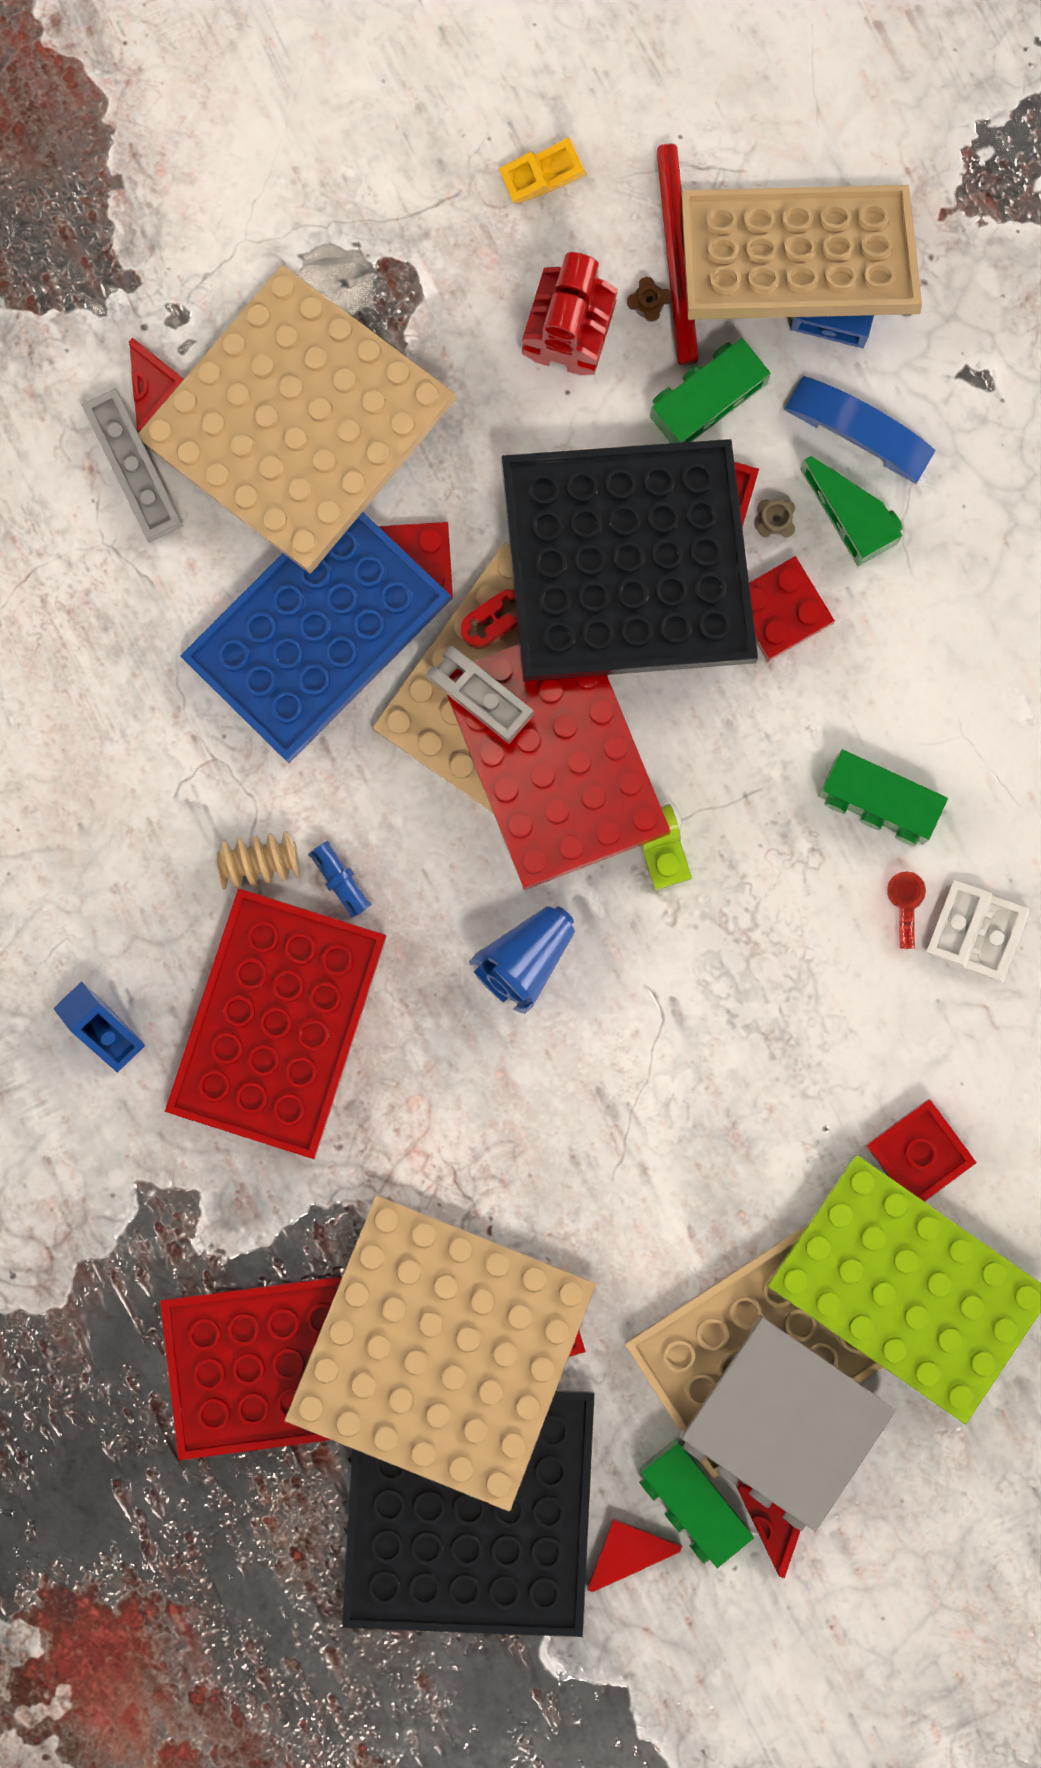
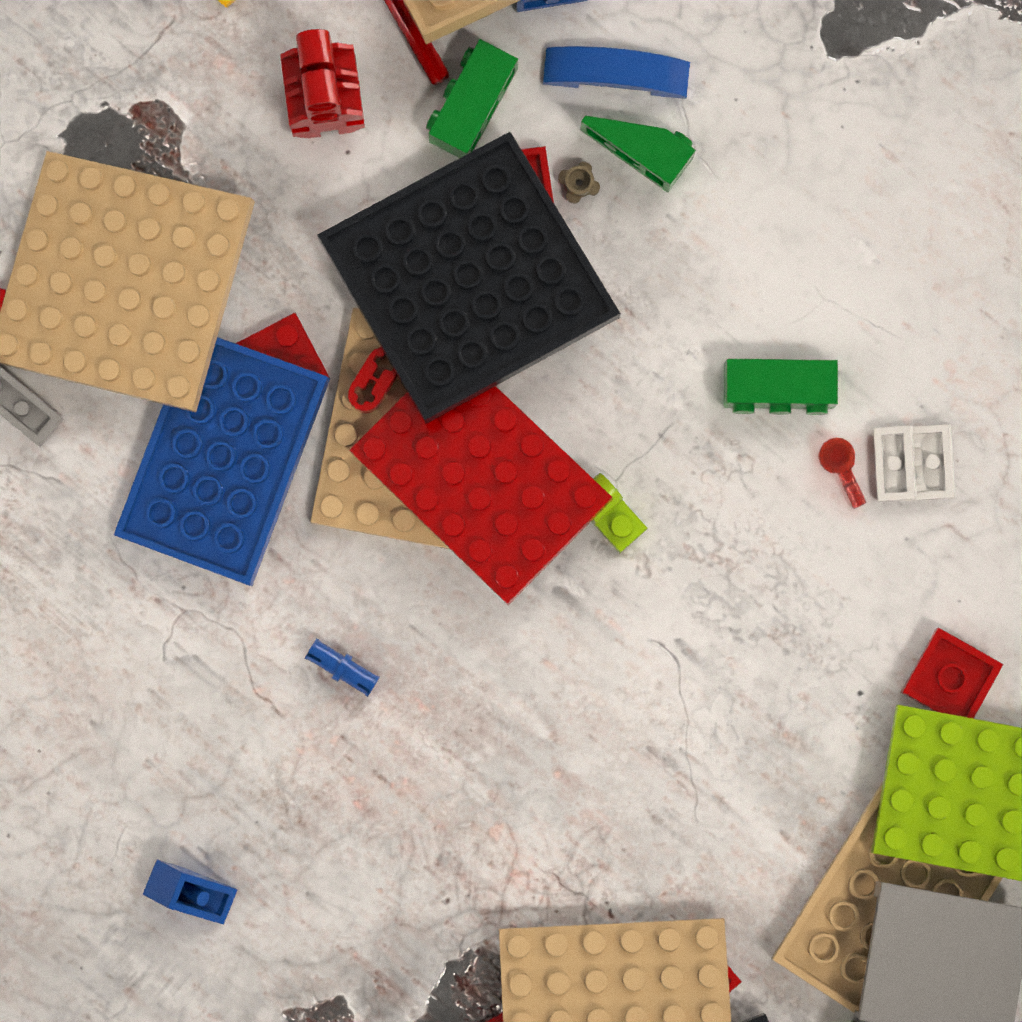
camera: 25 degrees left, 0 degrees up
red plate [164,888,387,1160] -> none
tan piece [217,831,301,890] -> none
light grey plate [425,646,534,744] -> none
blue cone [469,906,575,1014] -> none
reddish brown plate [627,277,672,322] -> none
red plate [749,556,835,662] -> none

